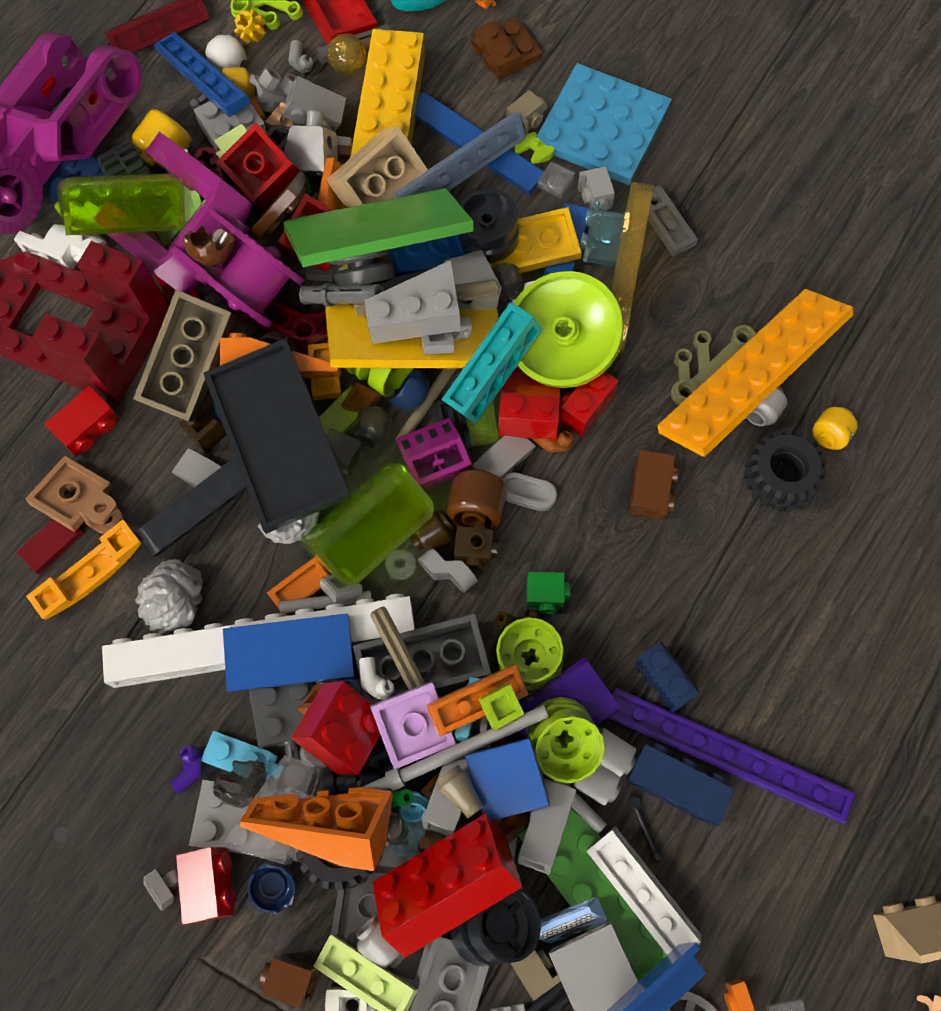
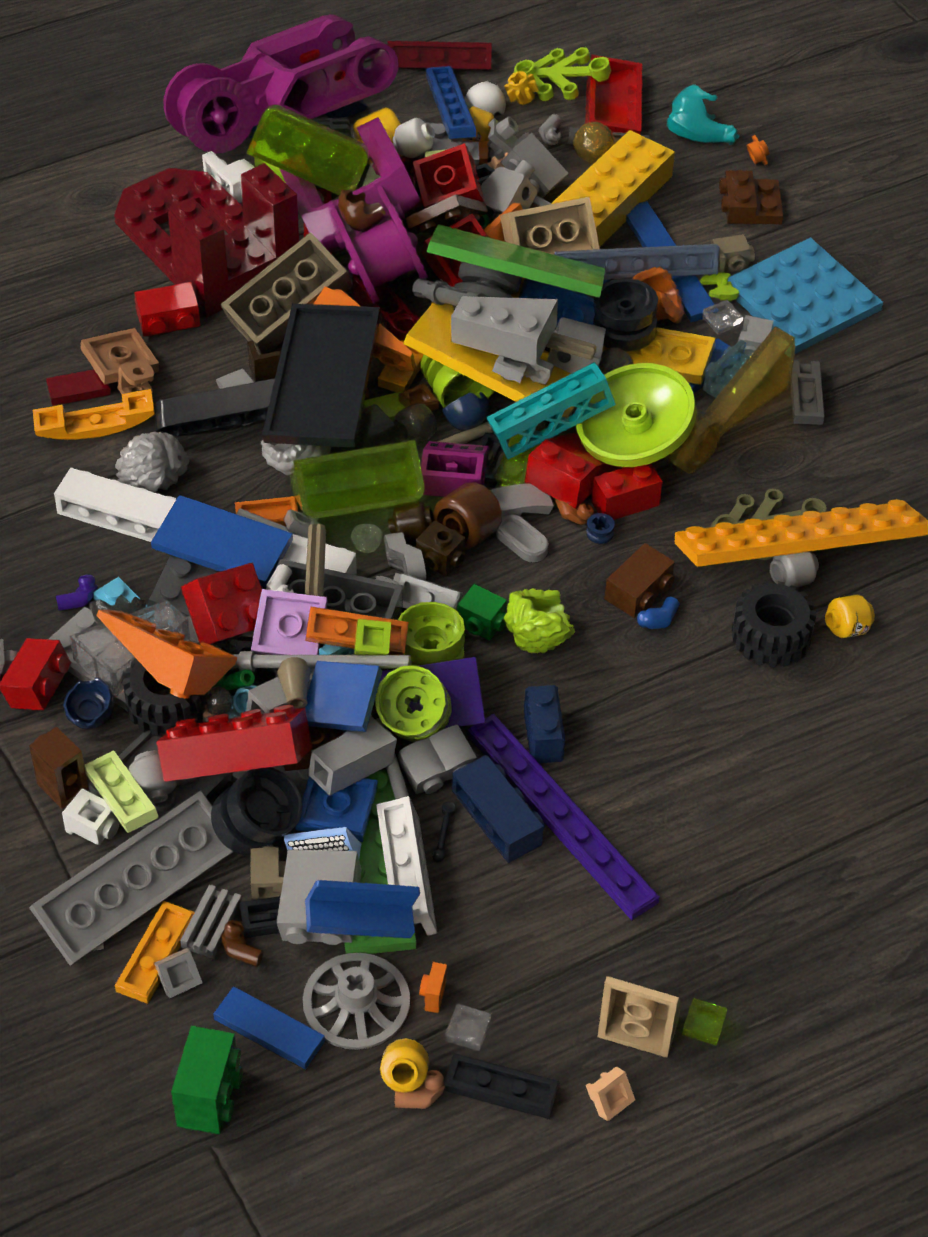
camera: 25 degrees right, 20 degrees down
none -> blue plate [295,776,378,842]
none -> light grey hinge [375,573,463,611]
none -> white head [393,118,435,158]
none -> lime hair [504,589,575,653]
none -> dark blue bush [586,513,615,544]
none -> orange hair [632,267,685,323]
none -> blue arm [637,597,680,629]

